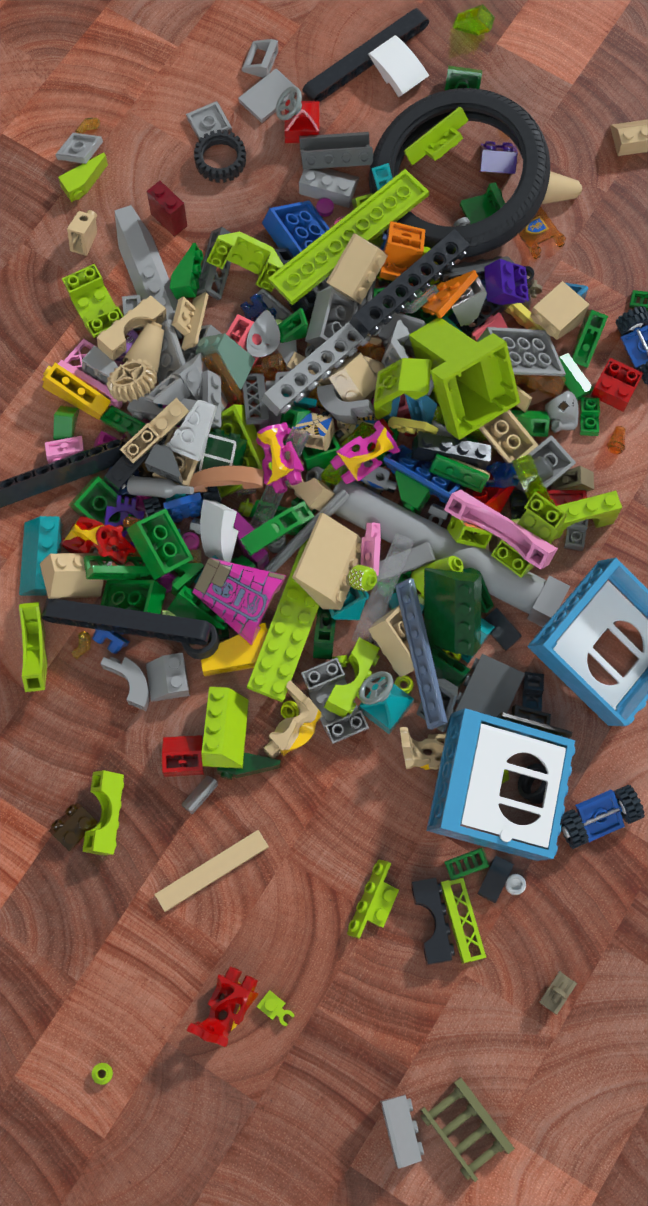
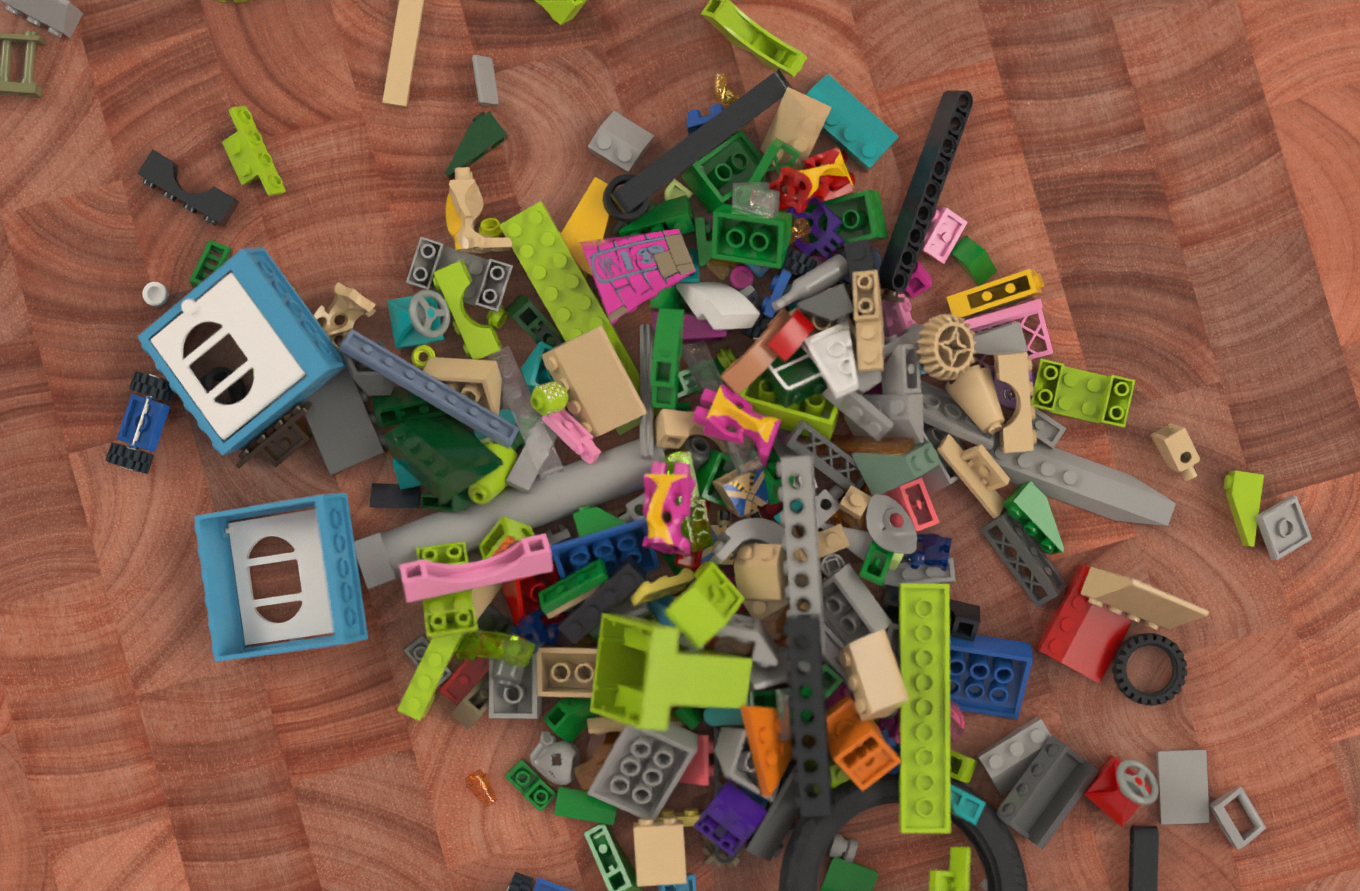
camera: 130 degrees right, 15 degrees up
clear yellow arm [75,118,100,134] -> none
green tile [100,405,146,438] -> none
light grey arch [101,657,150,711] -> none
dark red brick [147,180,187,237] -> none
red slope [162,735,204,777] -> none
light grey tile [186,101,232,140] -> none
lime slope [202,687,249,768] -> none
lime slope [206,231,284,292] -> none
magenta tile [316,198,334,217] -> none
lime fence [441,878,486,964] -> none
black slope [477,856,514,903] -> none
black slope [522,672,544,711] -> none
dark tan hips [539,971,577,1015] -> none
red slope [591,358,643,412] -> none
none -> clear slope [732,182,779,217]
none -> red slope [766,309,815,362]
none -> tan plate [838,485,871,520]
none -> red slope [1035,565,1133,684]
none -> tan slope [1081,567,1209,630]

